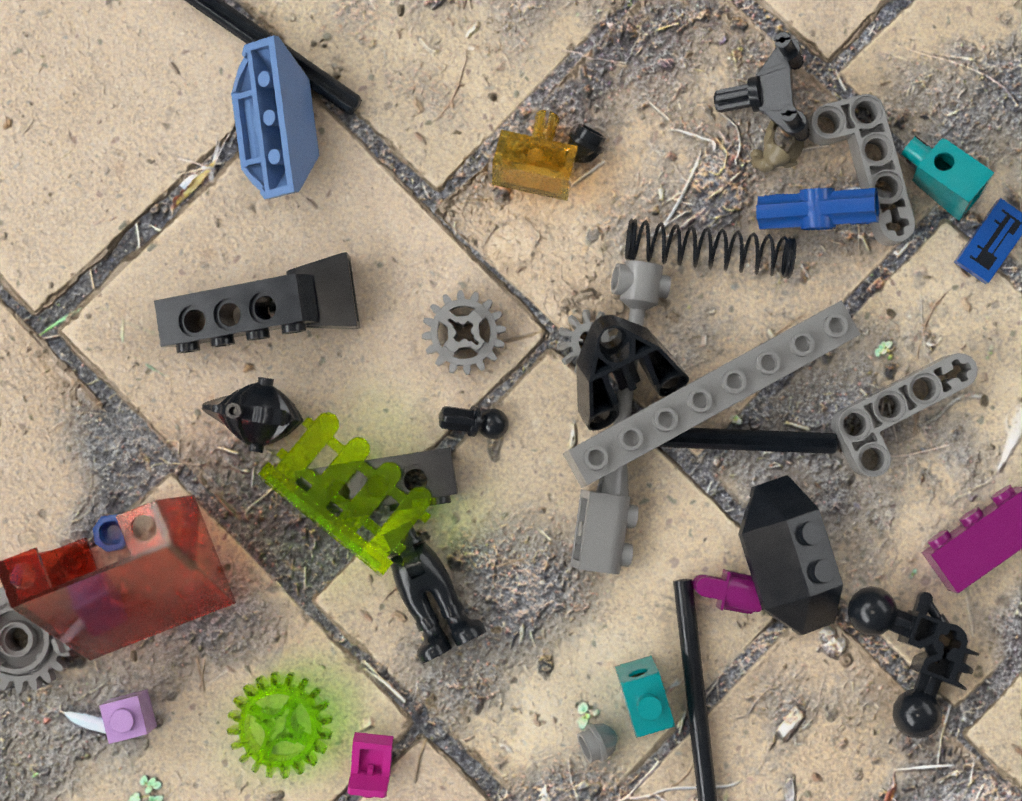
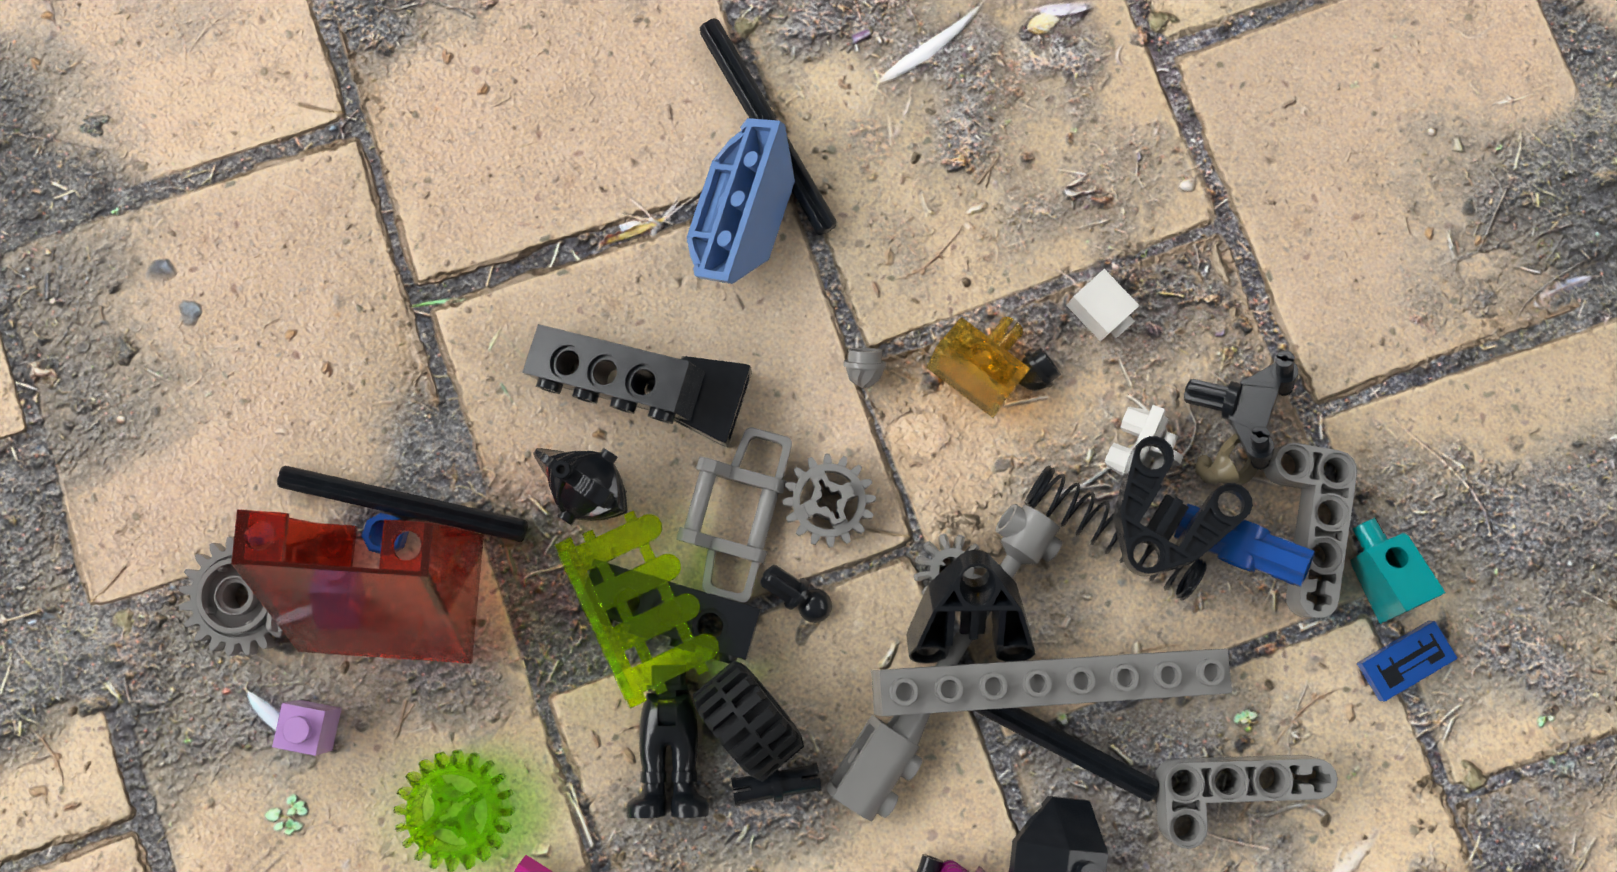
camera: 25 degrees right, 5 degrees down
none -> black axle [277,465,528,542]
none -> light grey bar [676,427,792,603]
none -> black tyre [693,660,805,782]
none -> black pin [731,763,822,806]
none -> light grey plate [844,348,886,388]
none -> white brick [1066,269,1140,341]
none -> white hips [1105,405,1183,476]
none -> black connector [1113,436,1253,577]

